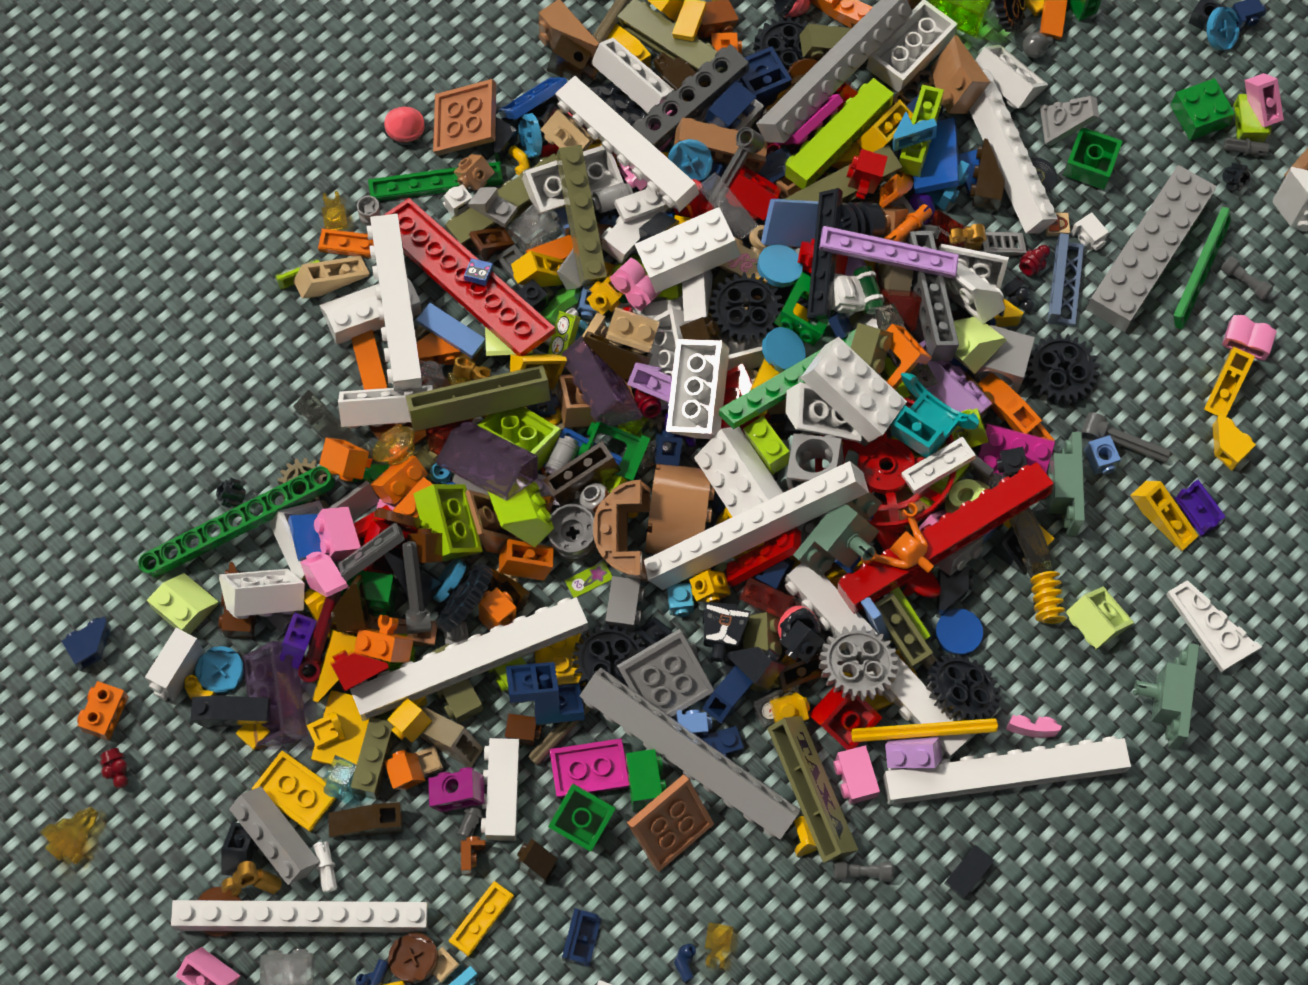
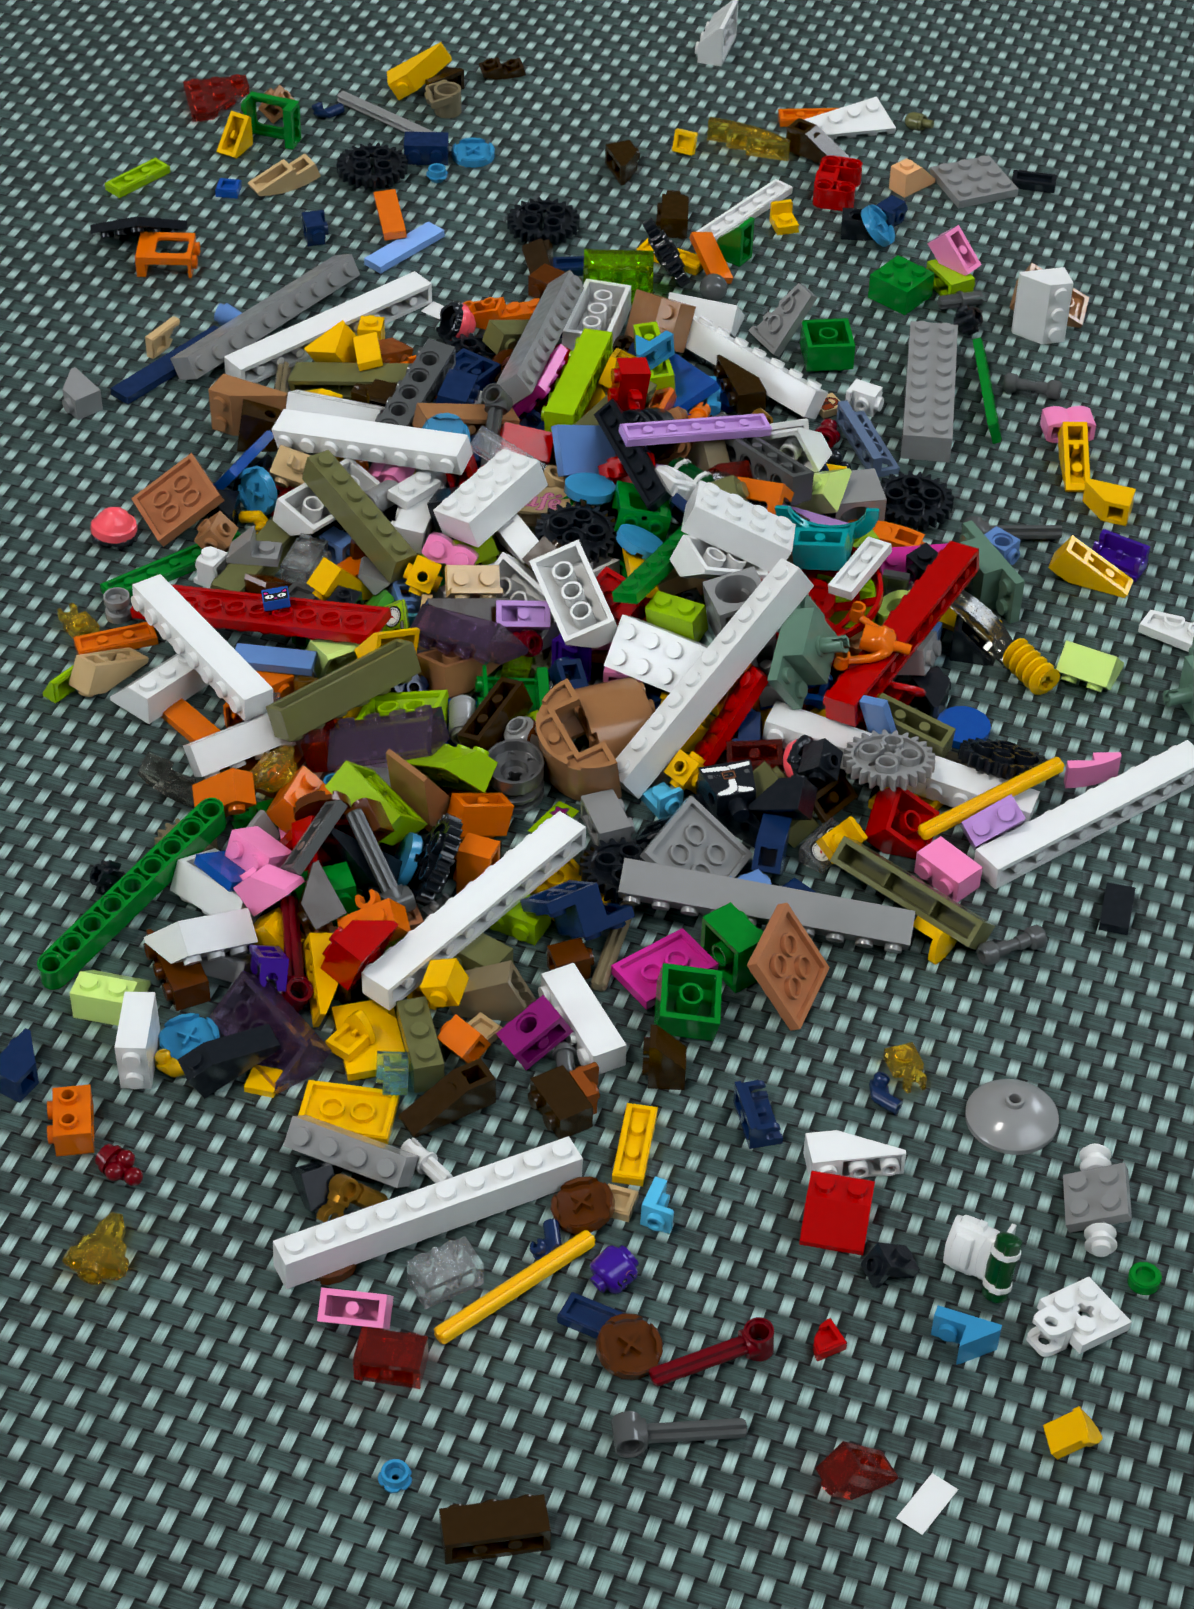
camera: 25 degrees left, 25 degrees down
none -> dark brown brick [528,1065,593,1139]

